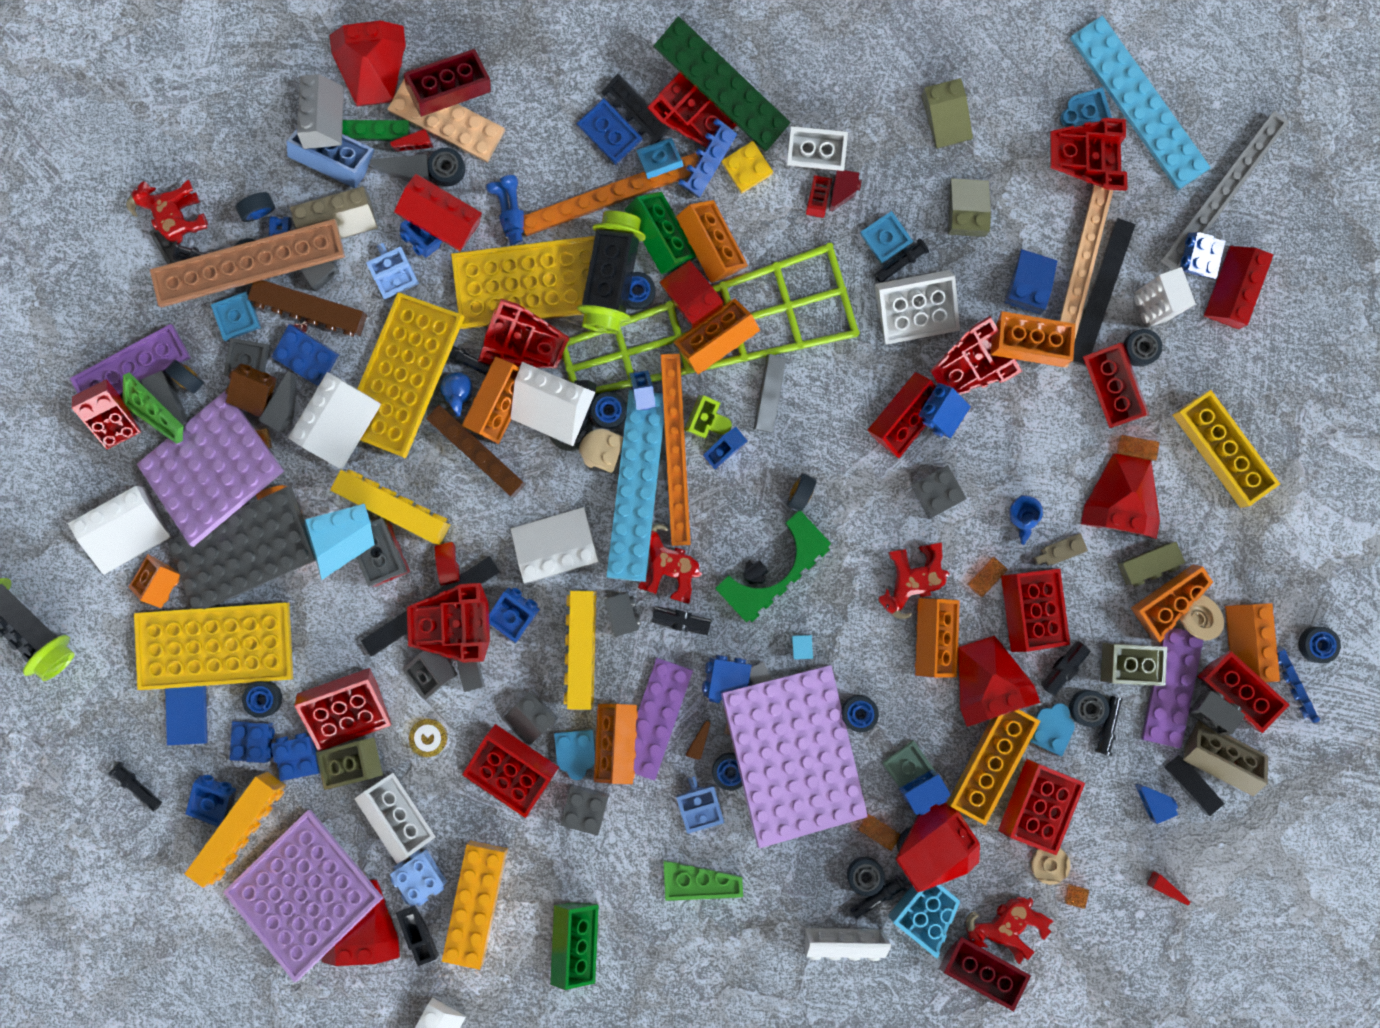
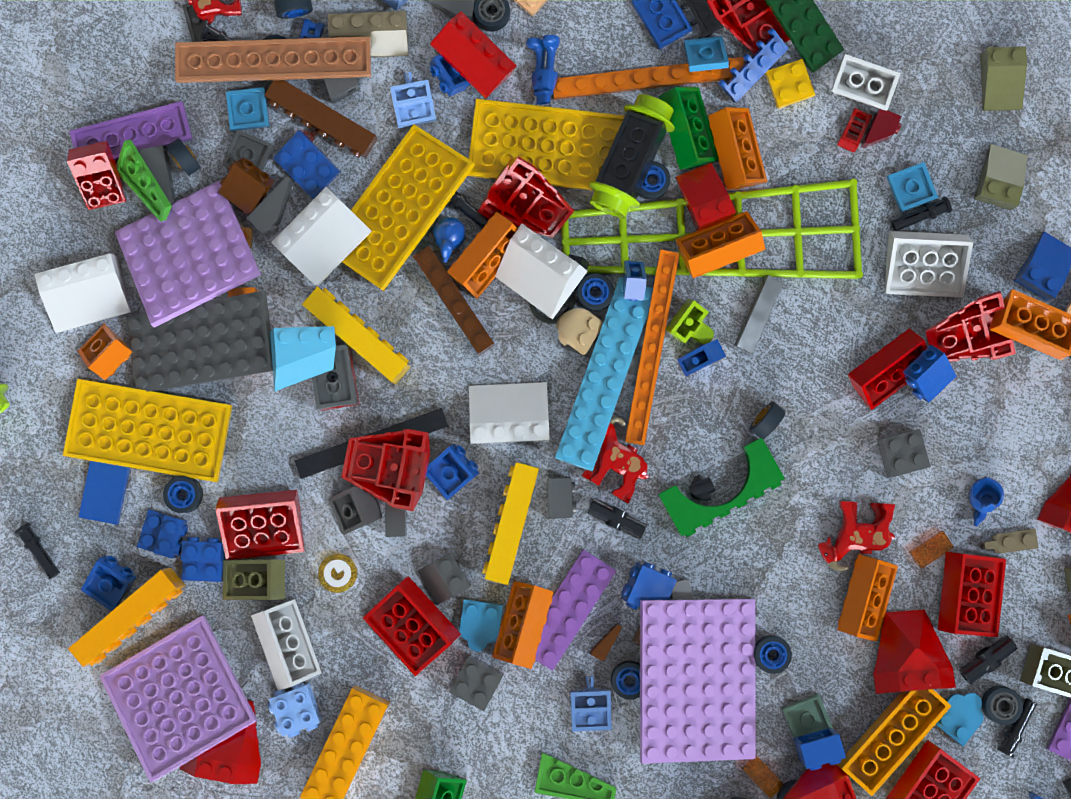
camera: 10 degrees right, 0 degrees up
black slope [396,905,439,966] -> none
red slope [434,542,459,586] -> none
medium azure panel [791,635,813,660] -> none

